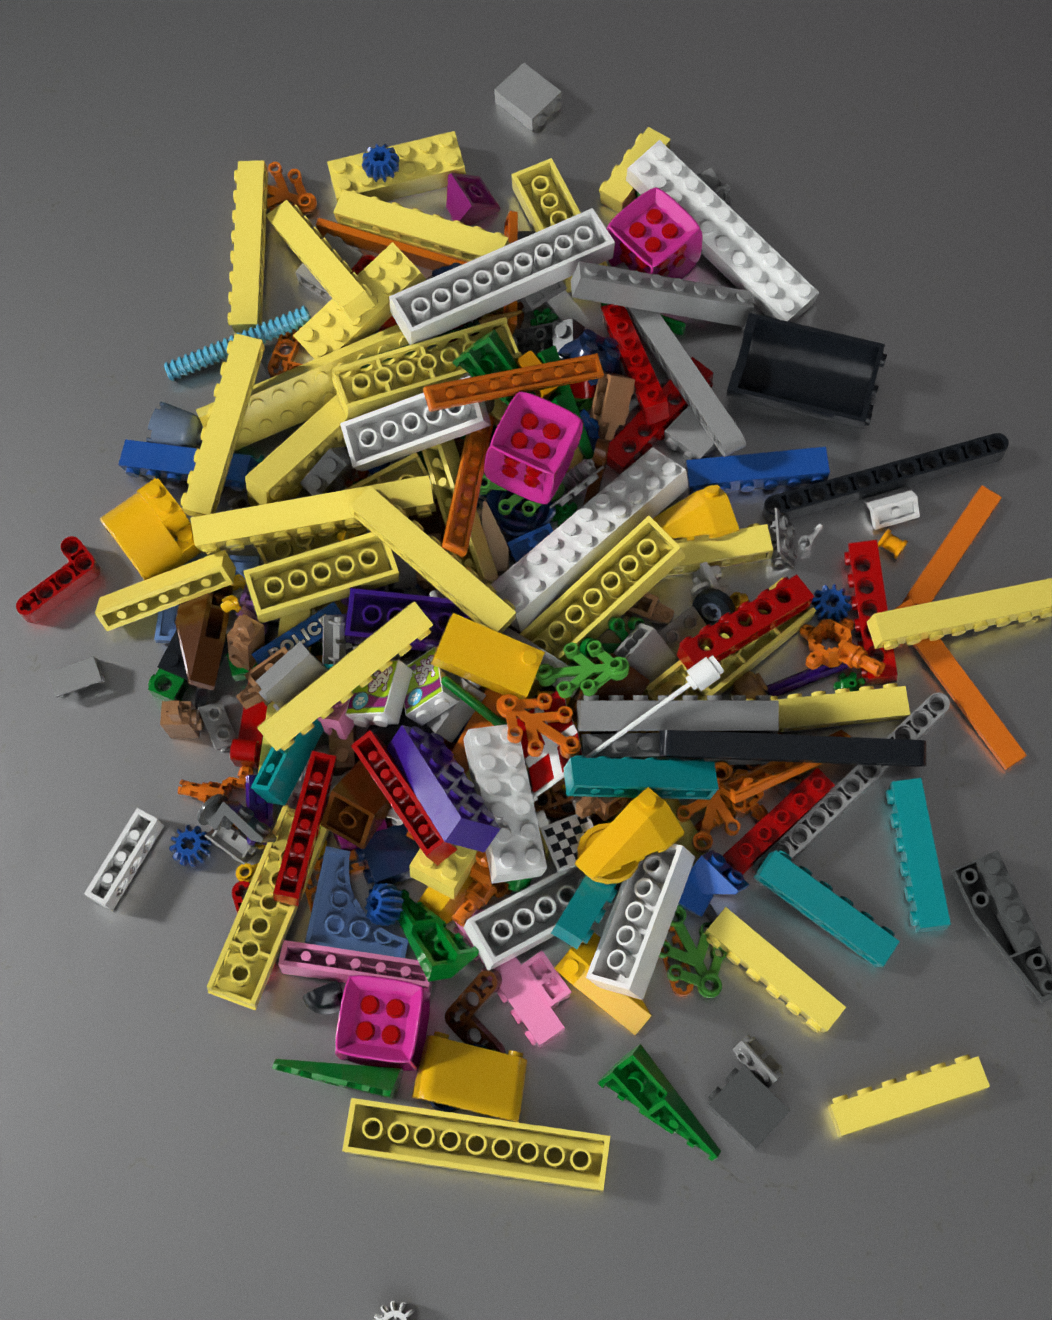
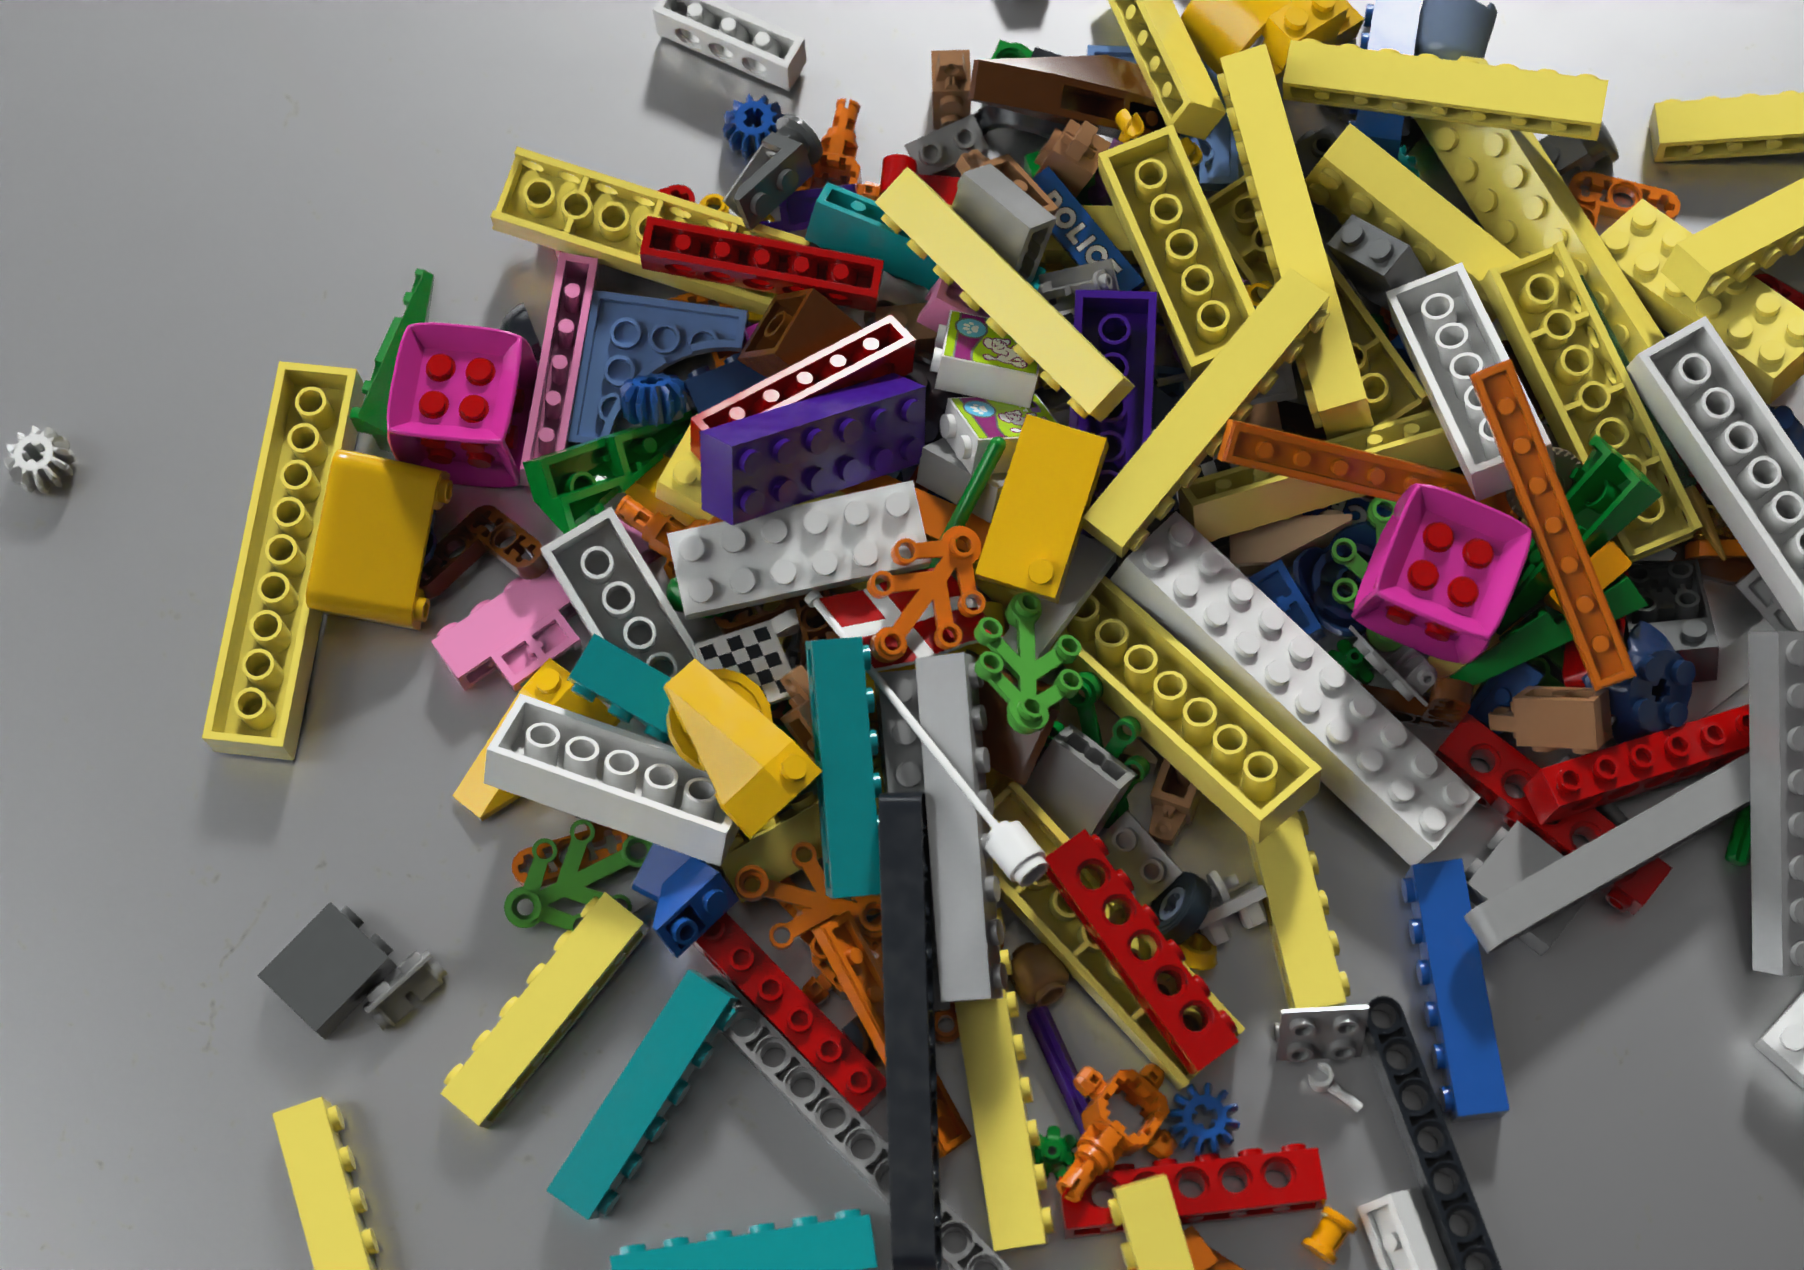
camera: 85 degrees right, 0 degrees up
medium azure piece [164,305,311,381] -> none
green plant [530,308,558,327] -> none
green wedge [597,1044,721,1161] -> none
yellow wedge [653,485,739,541] -> none
black cylinder [727,312,887,429] -> none

